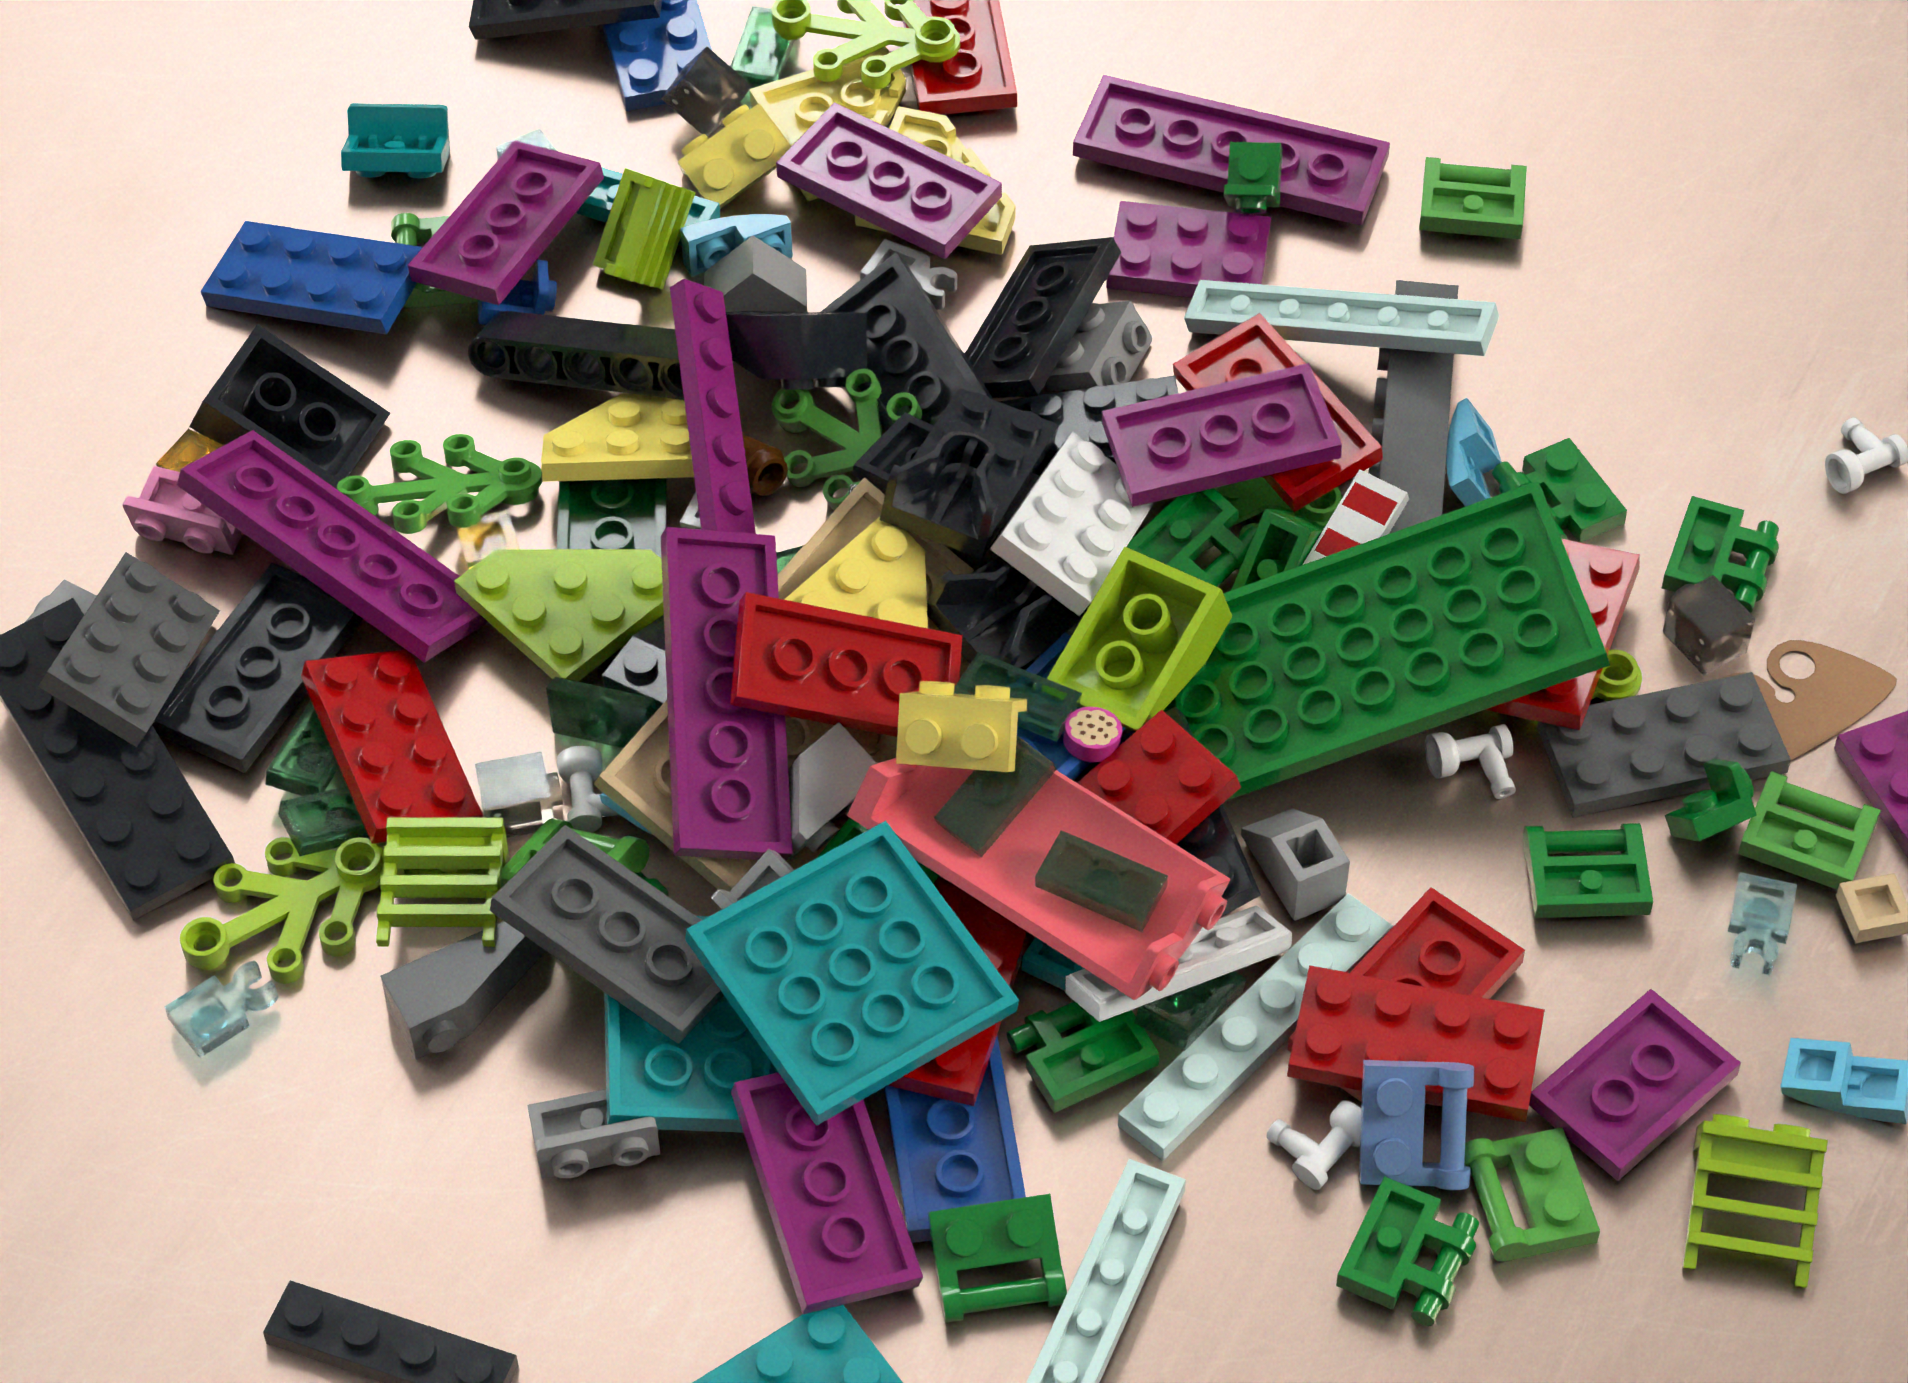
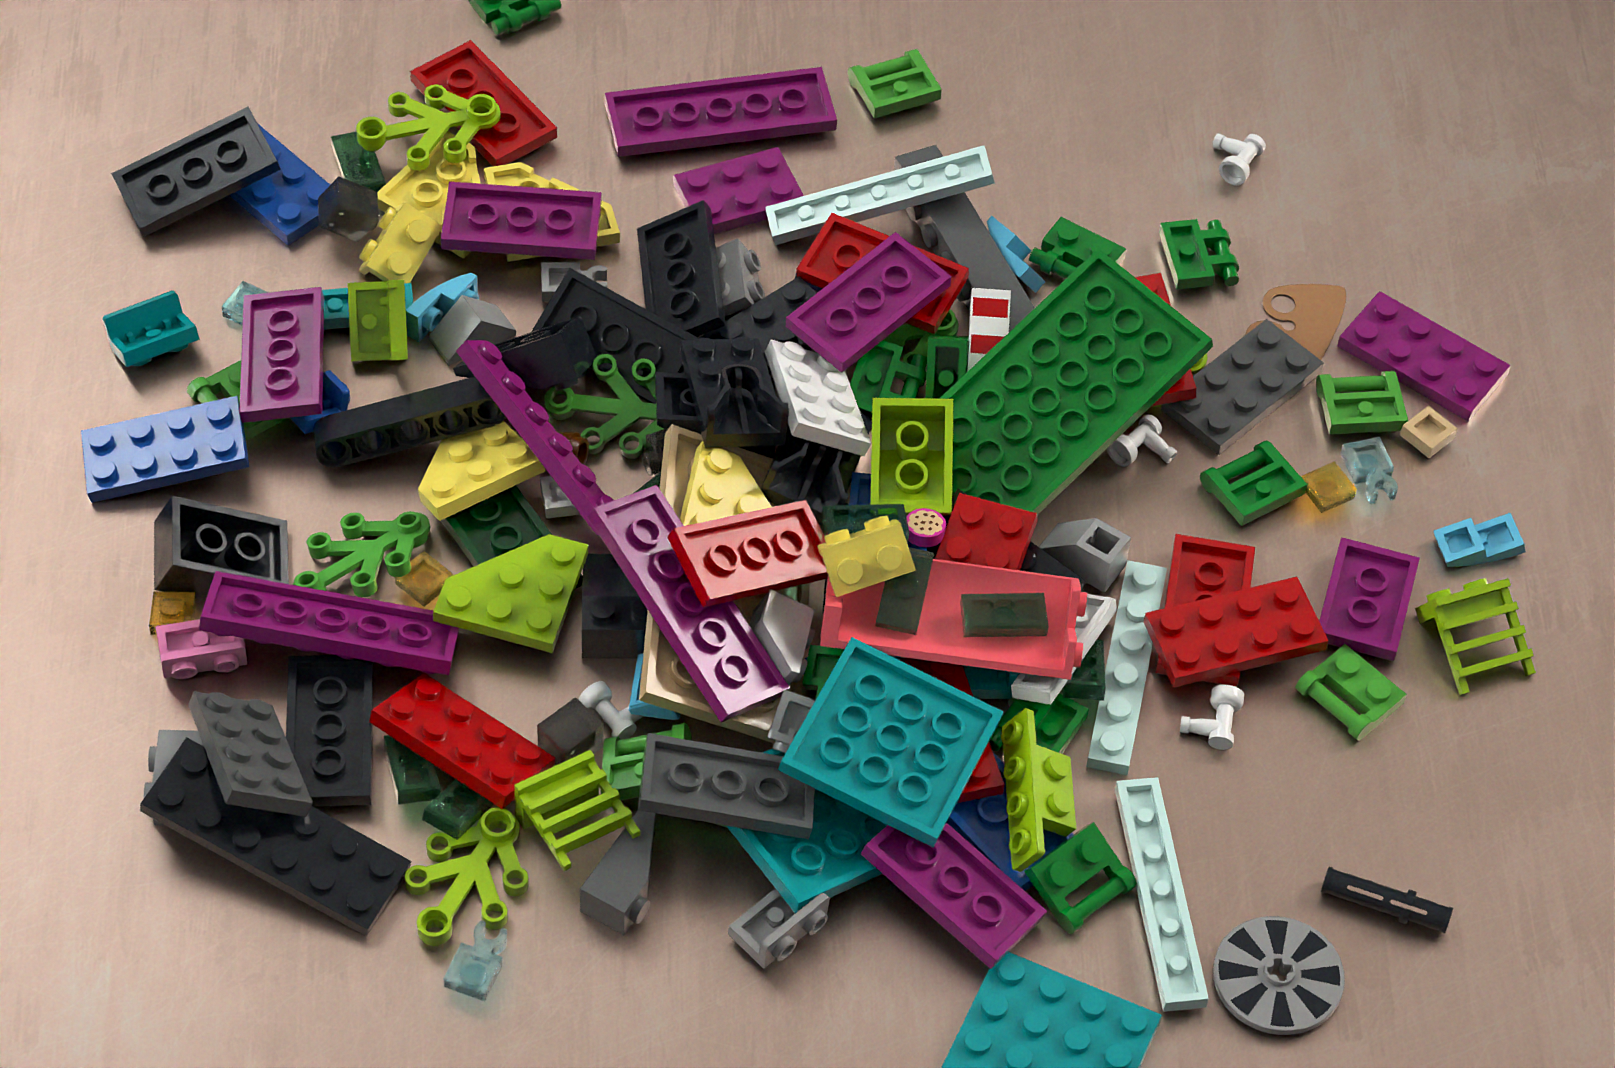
camera: 35 degrees left, 0 degrees up
clear green plate [546,677,656,748] -> none
green bracket [1224,142,1282,214] -> none
green plate [1336,1176,1479,1326] -> none
medium blue plate [1359,1060,1474,1190] -> none
clear smoke brick [1662,575,1755,676] -> none
green bracket [1665,759,1757,841] -> none
none -> lime bracket [1001,708,1076,872]
none -> clear yellow plate [1302,461,1357,513]

